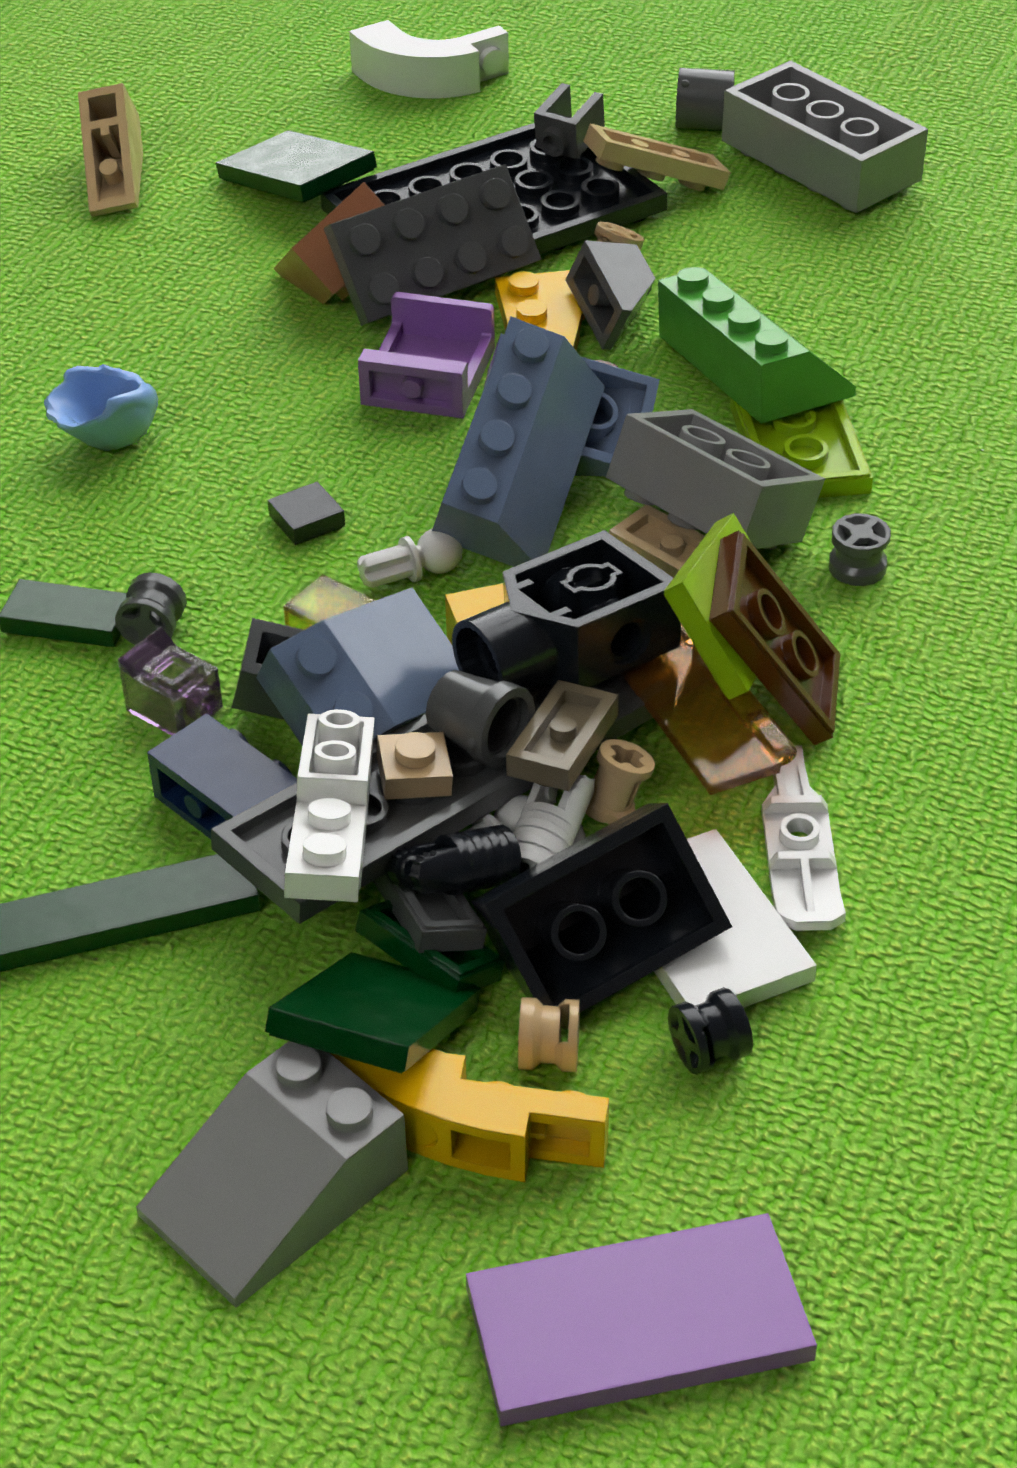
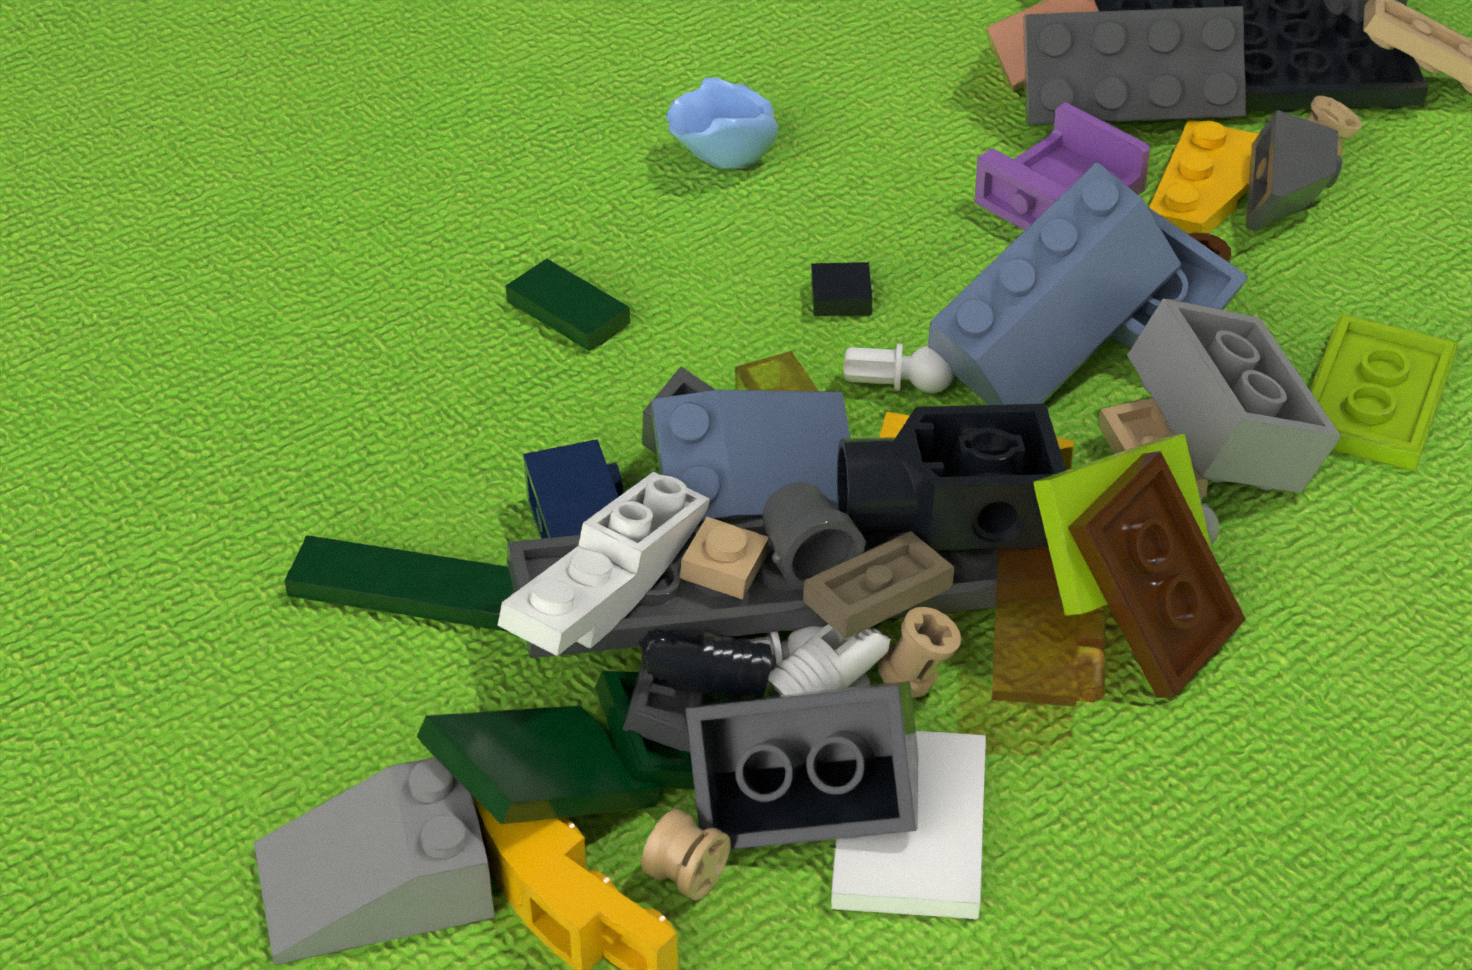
camera: 30 degrees right, 0 degrees up
dark grey wheel [115,572,187,649] -> none
window [118,626,223,736] -> none
bright green slope [658,267,856,424] -> none
black wheel [668,987,753,1075] -> none
white piece [761,745,846,931] -> none
dark grey wheel [829,513,891,586] -> none

